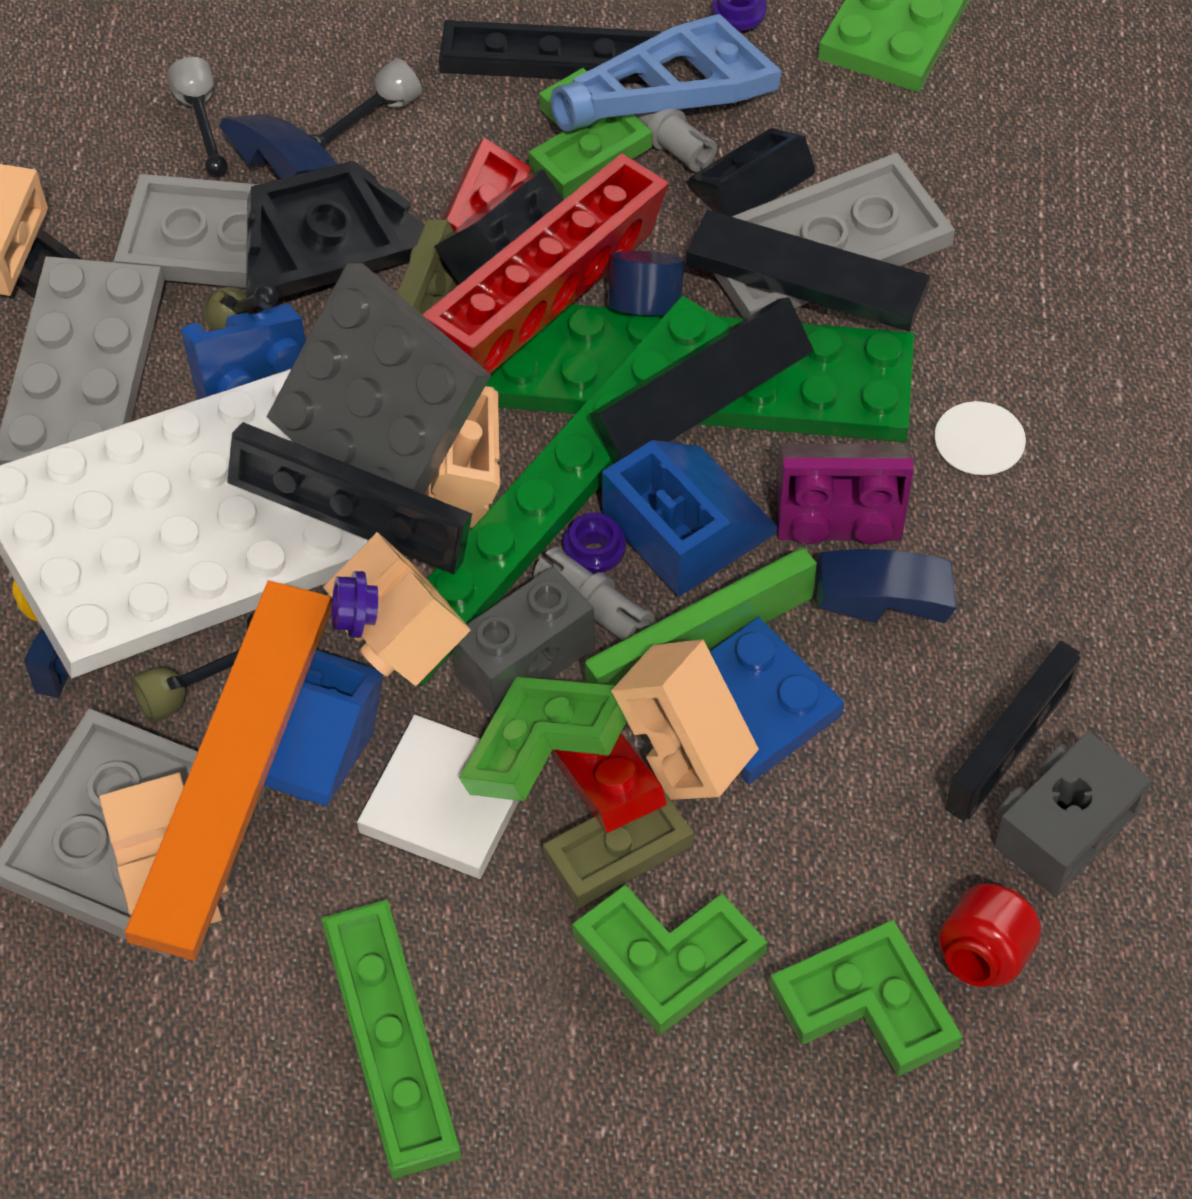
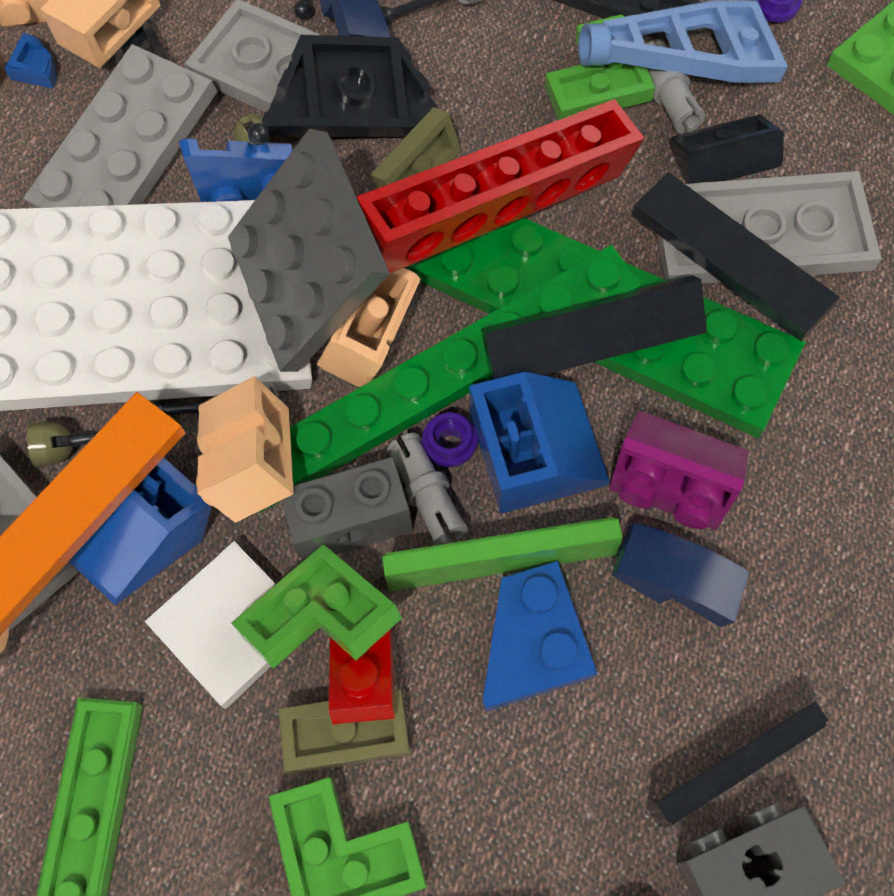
camera: 25 degrees right, 10 degrees up
black tile [227,422,472,574] -> none
dark purple plate [332,571,378,638] -> none
black brick [434,169,564,284] -> none
plate [442,137,531,230] -> none
dark blue piece [607,251,685,315] -> none
light nougat brick [611,639,759,800] -> none
white sticker [935,401,1026,475] -> none

